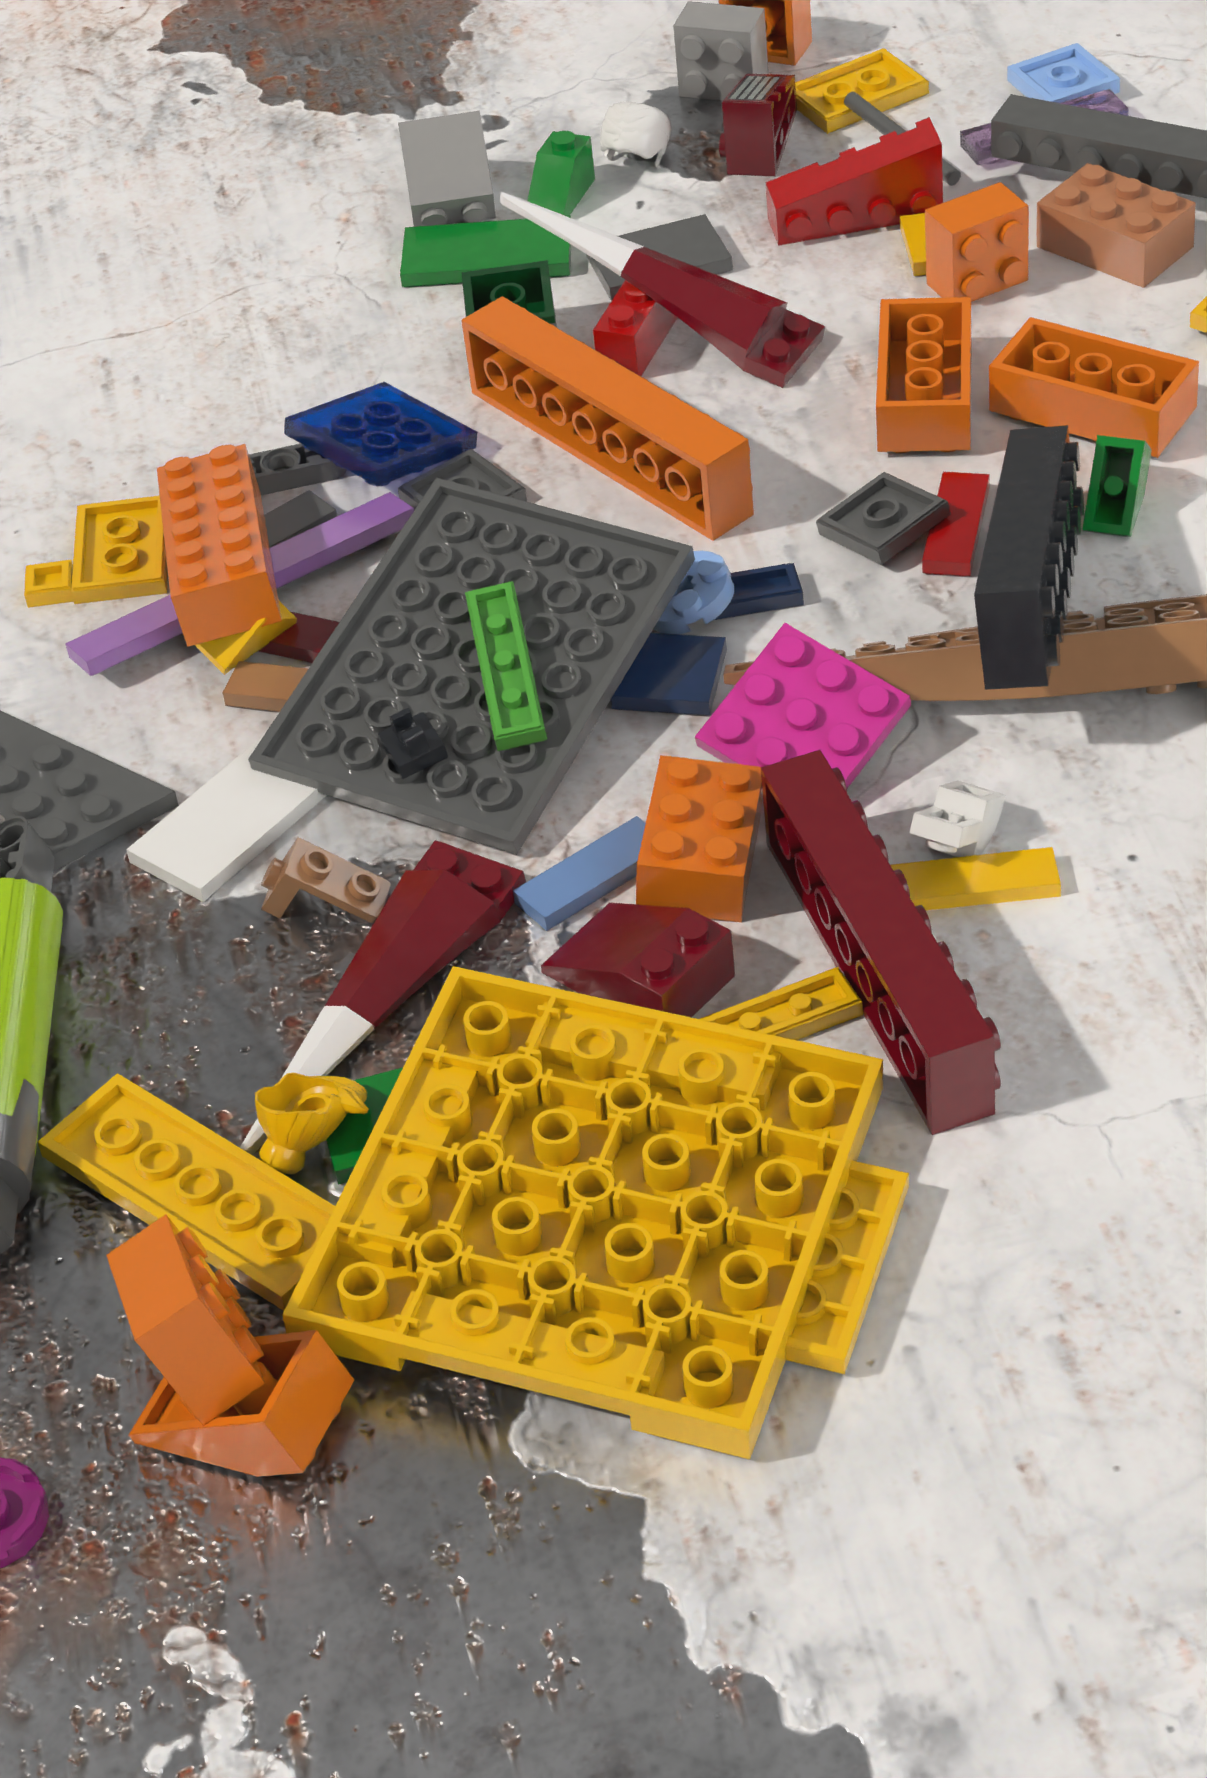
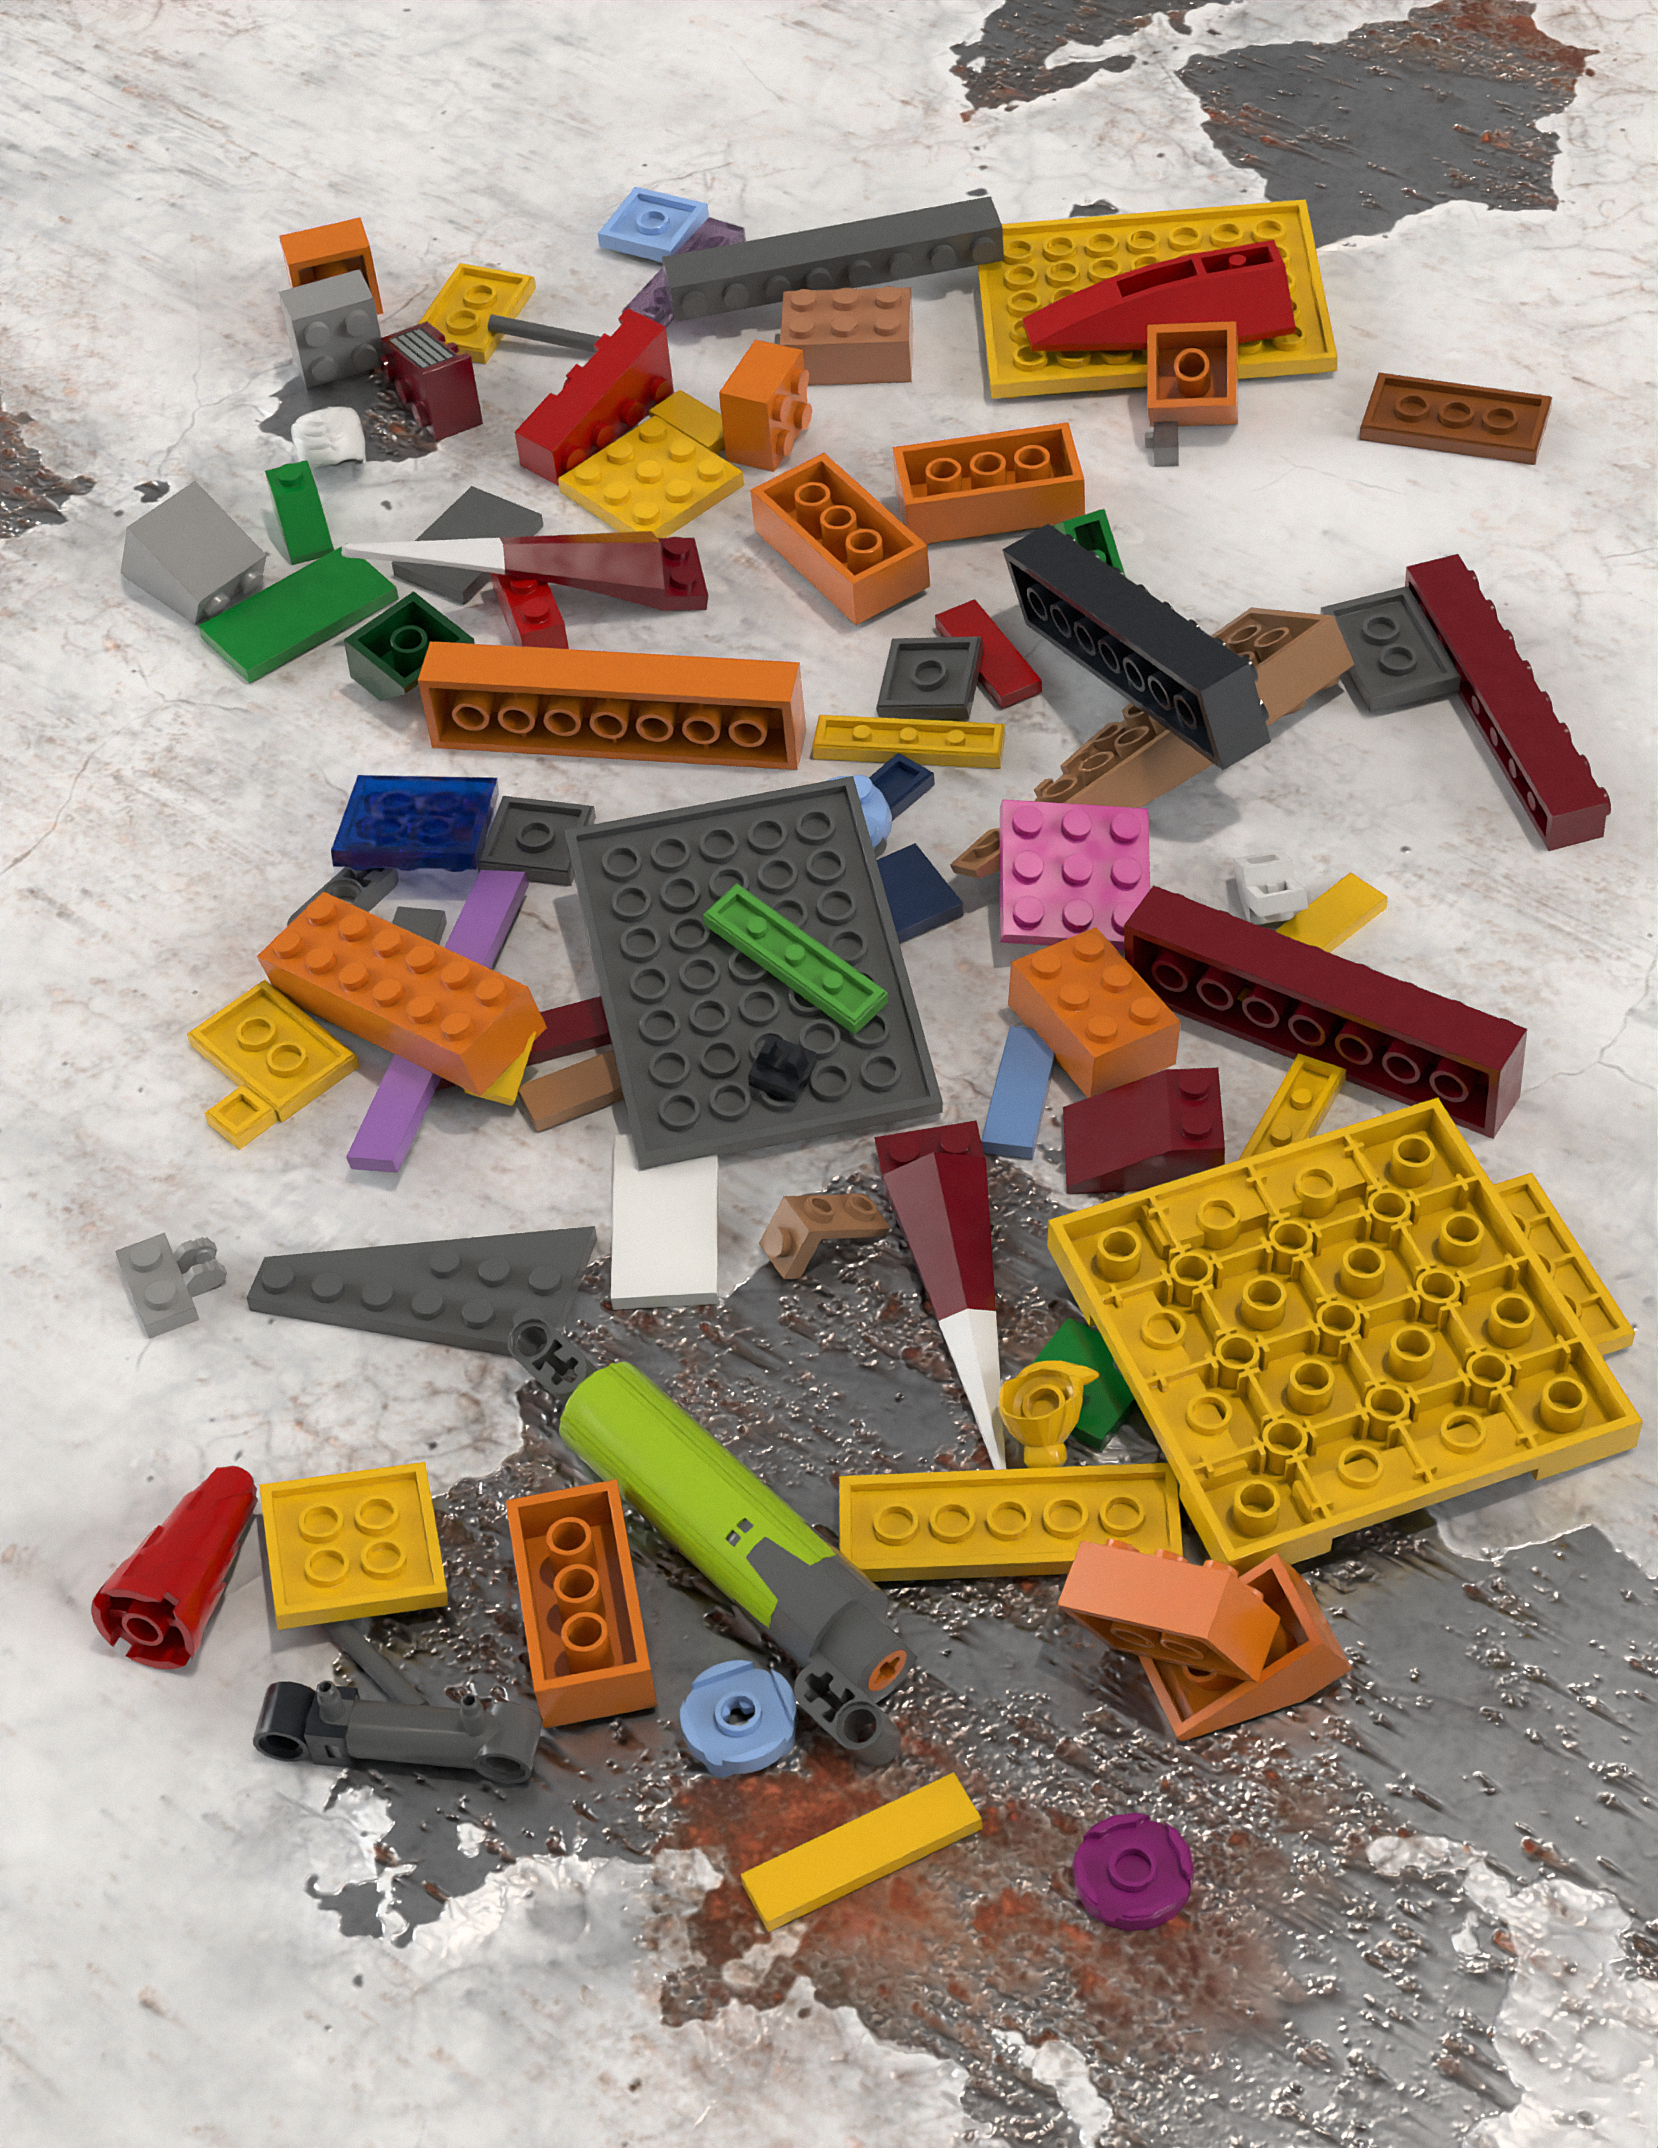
camera: 40 degrees left, 5 degrees up
none -> yellow plate [558,415,744,538]
none -> yellow tile [812,715,1006,769]

